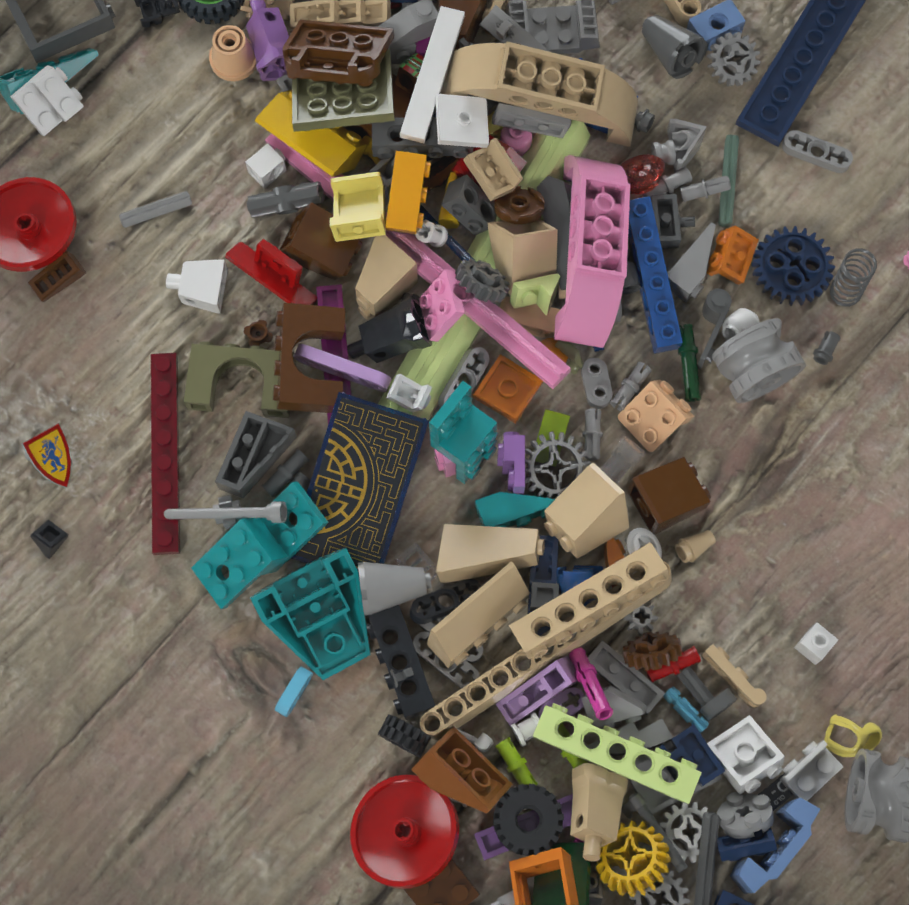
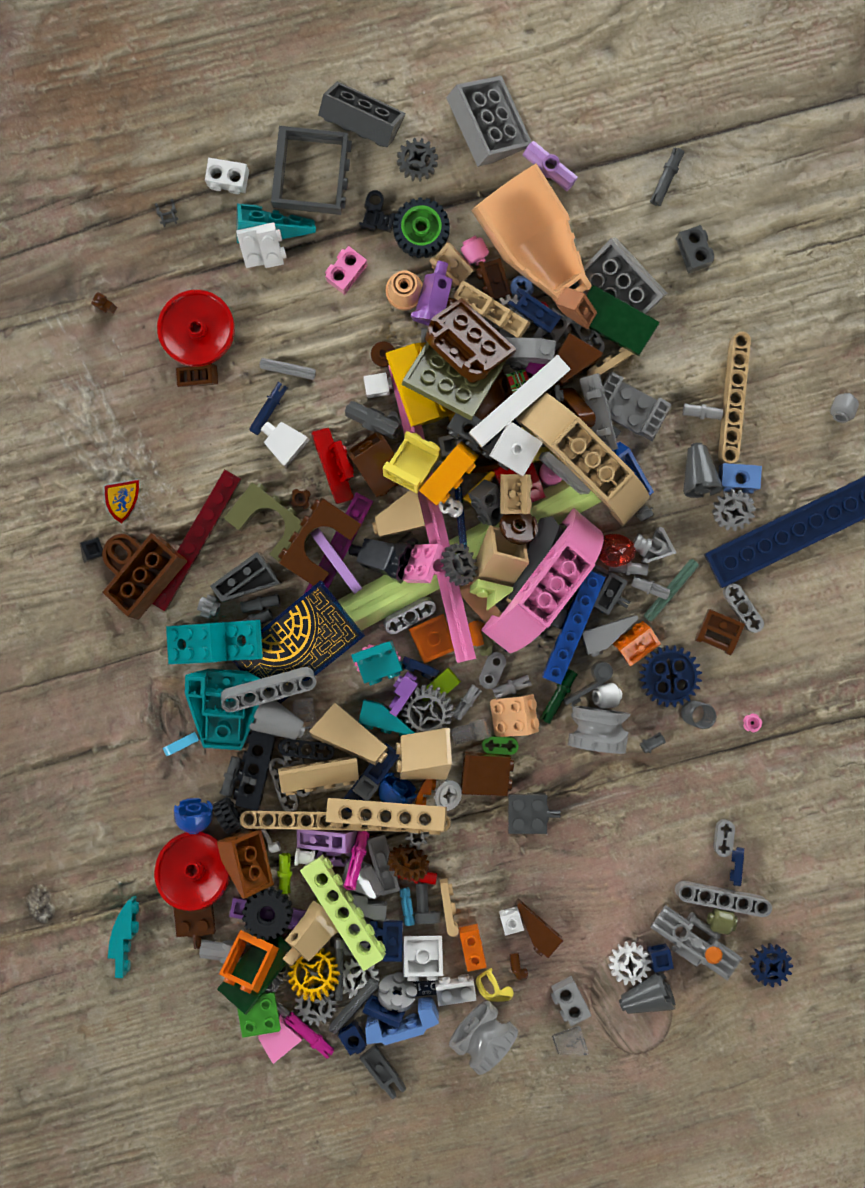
camera: 30 degrees right, 15 degrees up
light grey piece [164,501,287,523] -> none
white bracket [386,374,432,412] -> none
tan cone [675,530,716,563] -> none
none -> reddish brown brick [102,533,187,620]
none -> blue cylinder [174,798,213,834]
none -> dark grey pin [220,756,242,797]
none -> light grey beam [221,667,316,712]
none -> dark blue axle [249,382,288,435]
none -> bright pink brick [325,246,368,295]
none -> reddish brown piece [371,341,395,367]
none -> dark blue plate [401,656,440,680]
none -> orange brick [459,924,487,972]
none -> bright green beam [482,736,519,755]
none -> dark grey plate [508,793,561,834]
none -> reddish brown arm [510,953,528,980]
none -> reddish brown slope [516,898,563,958]
none -> reddish brown plate [695,609,745,656]

